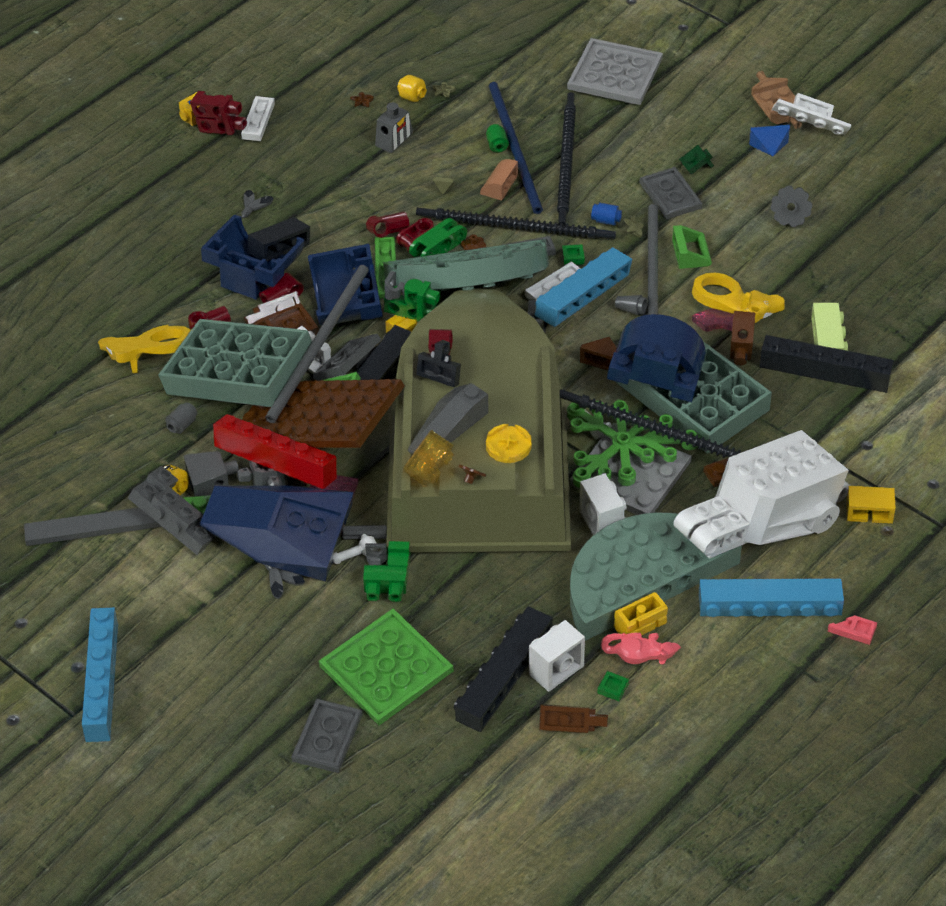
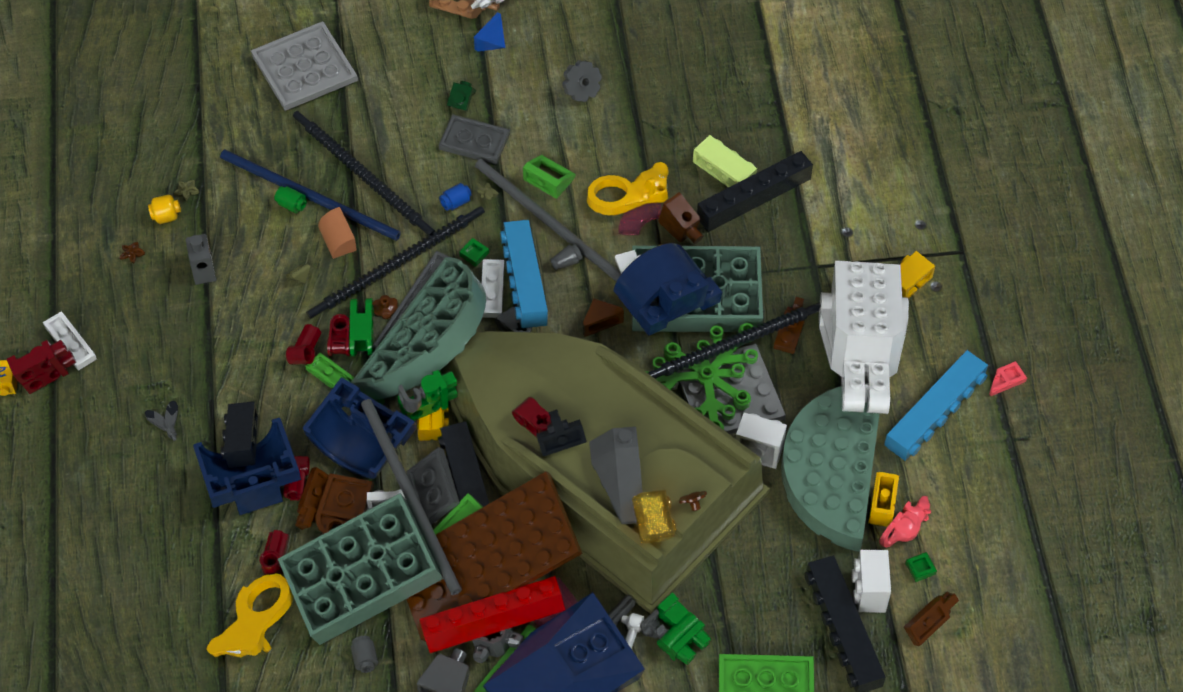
camera: 50 degrees left, 10 degrees up
yellow tile [486,424,532,463] -> none

